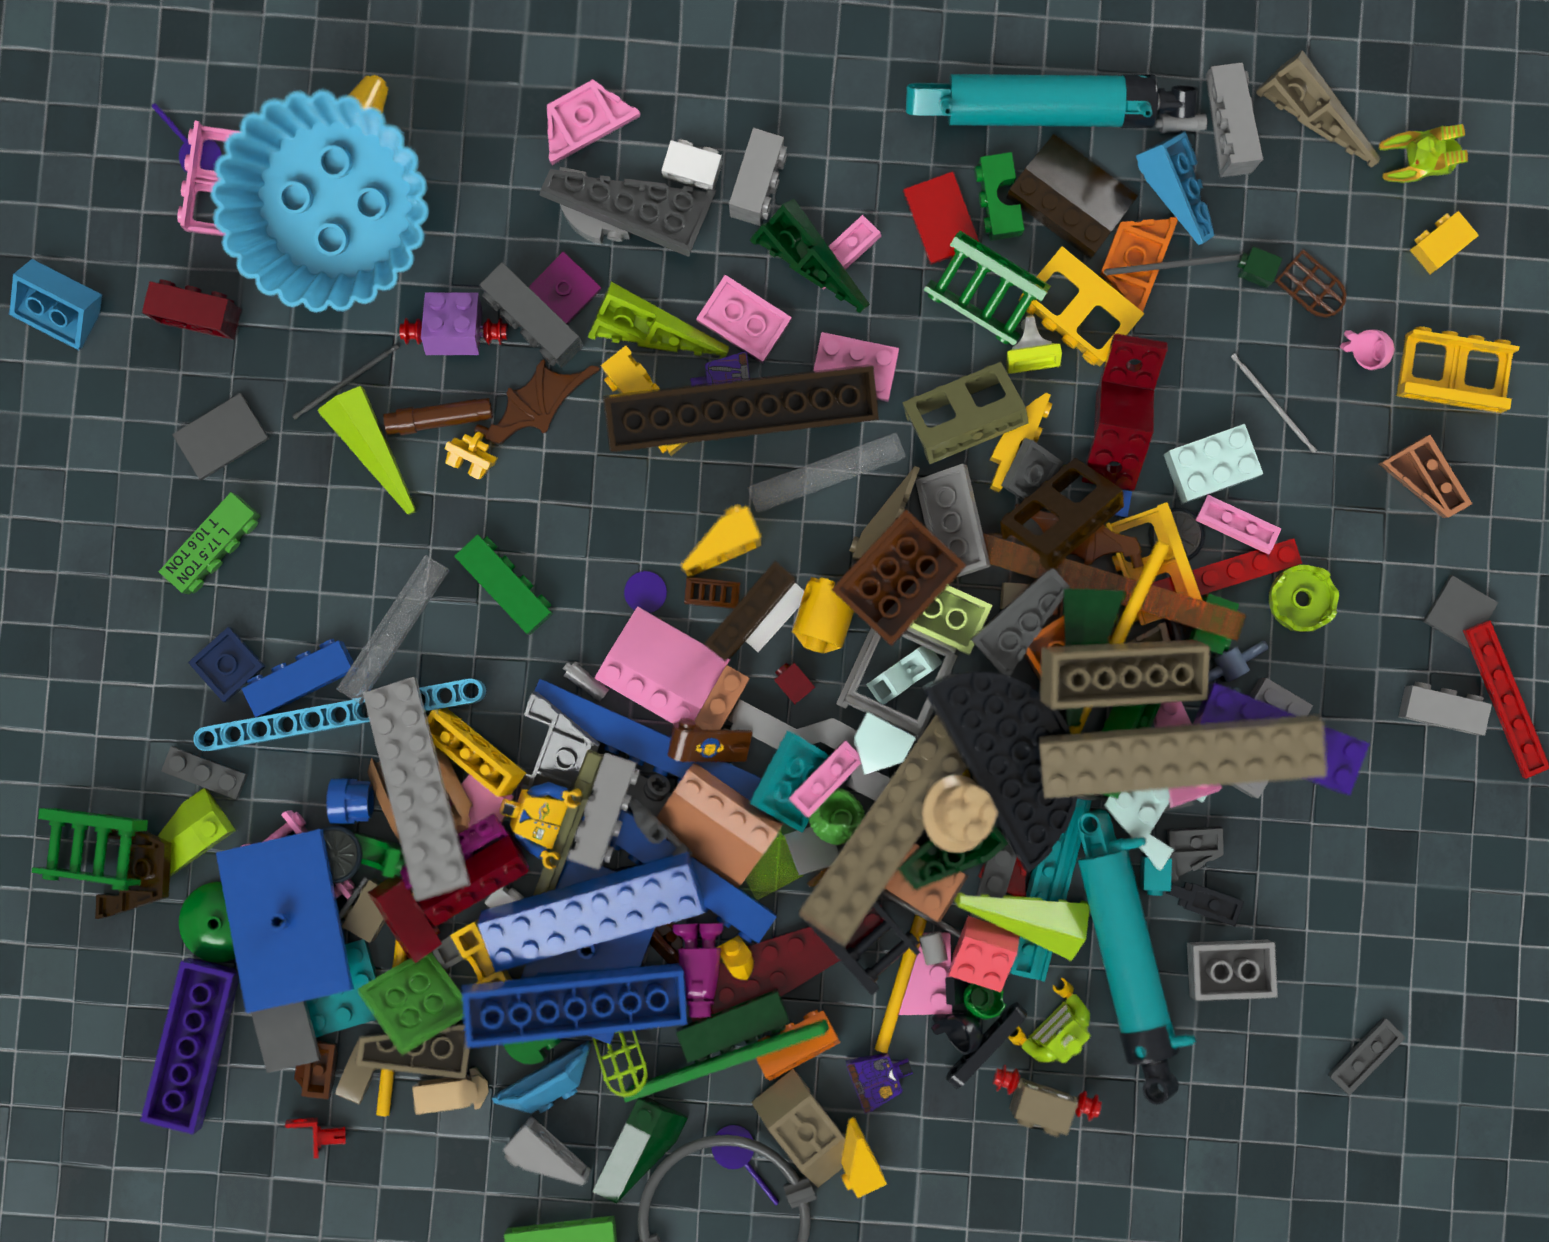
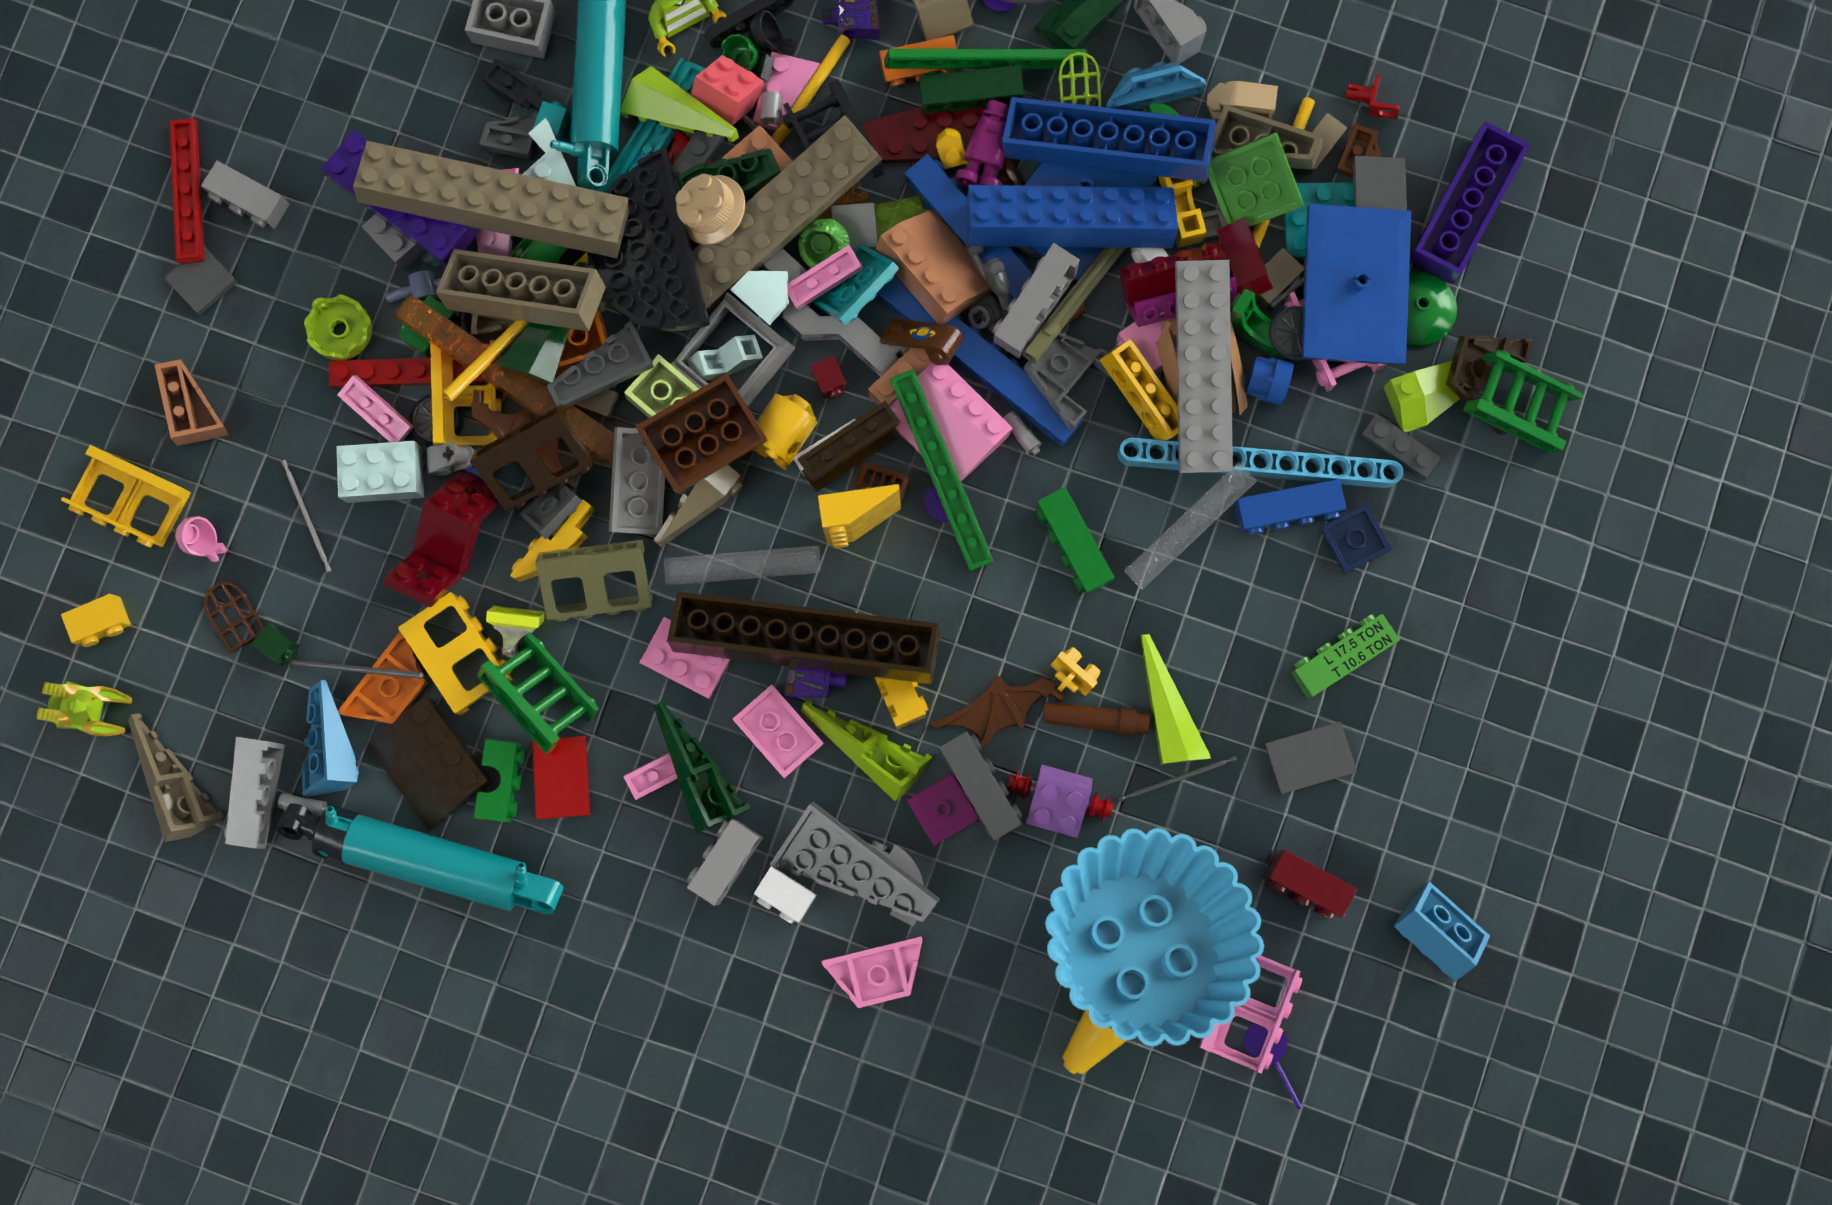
camera: 165 degrees left, 5 degrees down
torso [499,782,582,869] -> none
none -> light grey piece [426,442,475,476]
none -> green tile [890,368,994,571]

